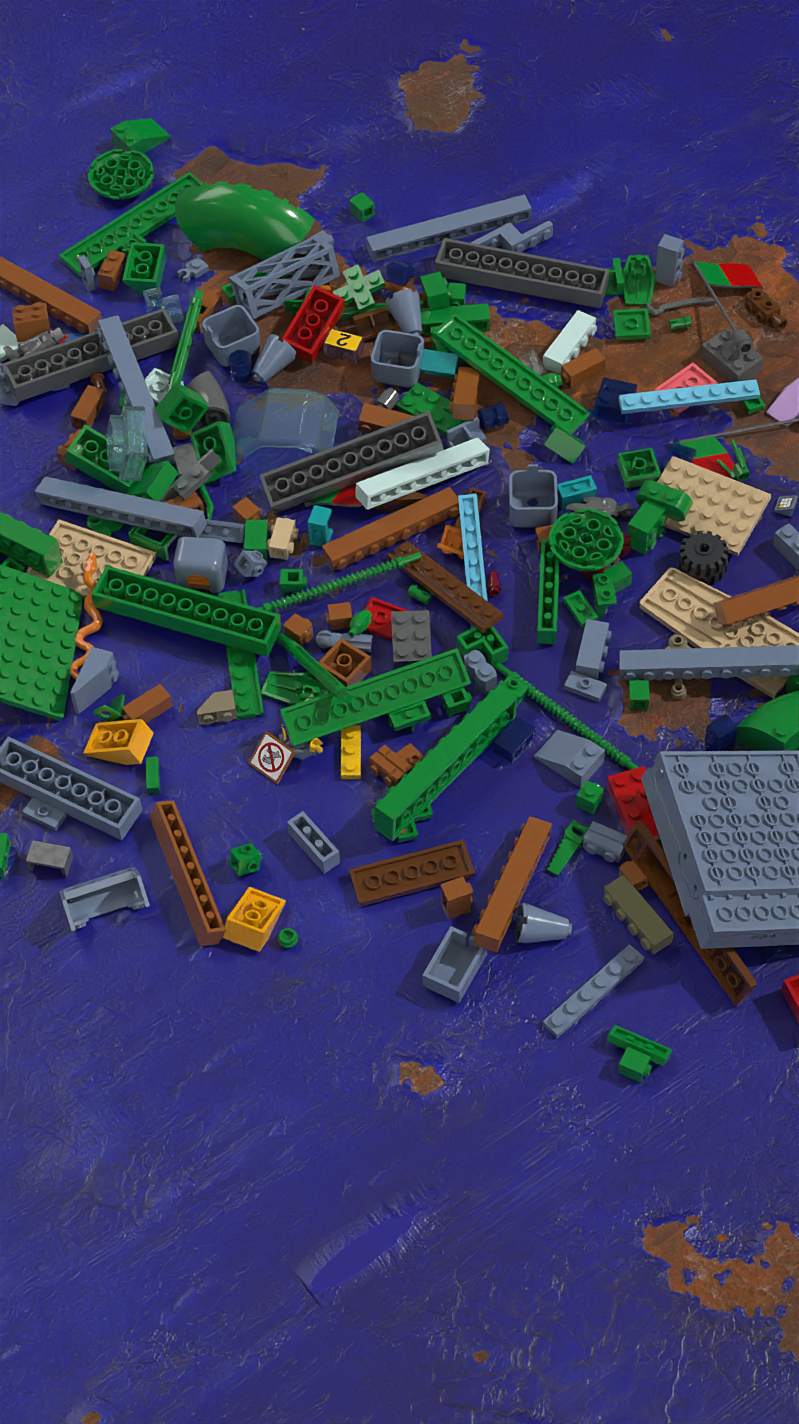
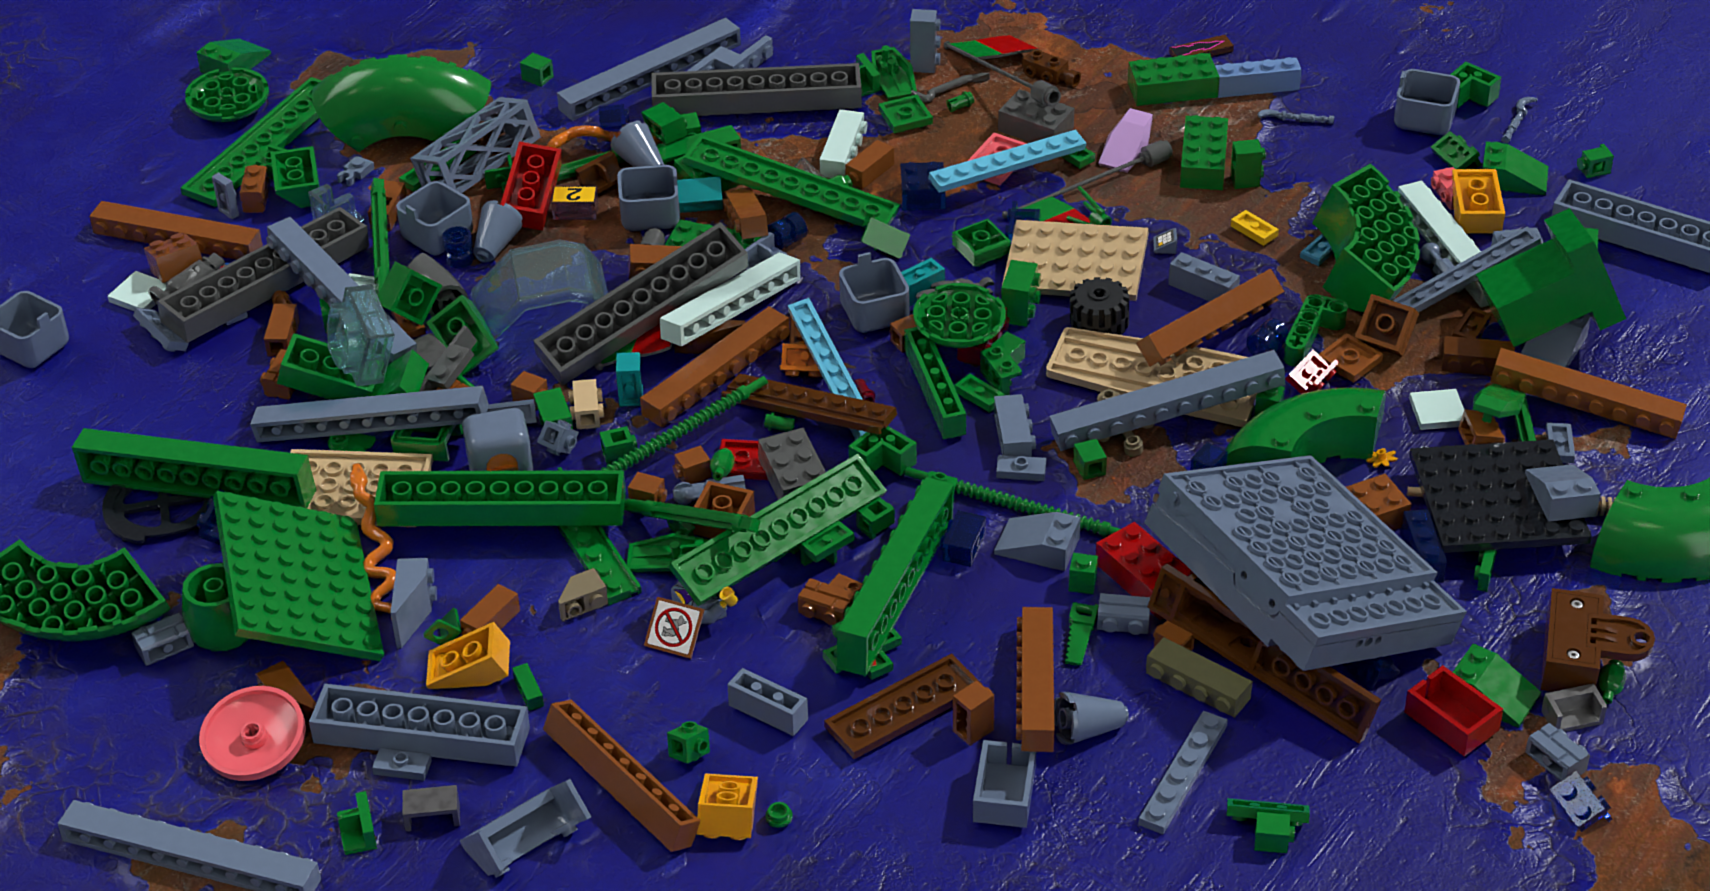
camera: 20 degrees left, 15 degrees down
plate [333,264,386,313] -> none
yellow plate [341,726,361,779] -> none
sand blue brick [464,650,497,694] -> none
green brick [635,480,693,522] -> none

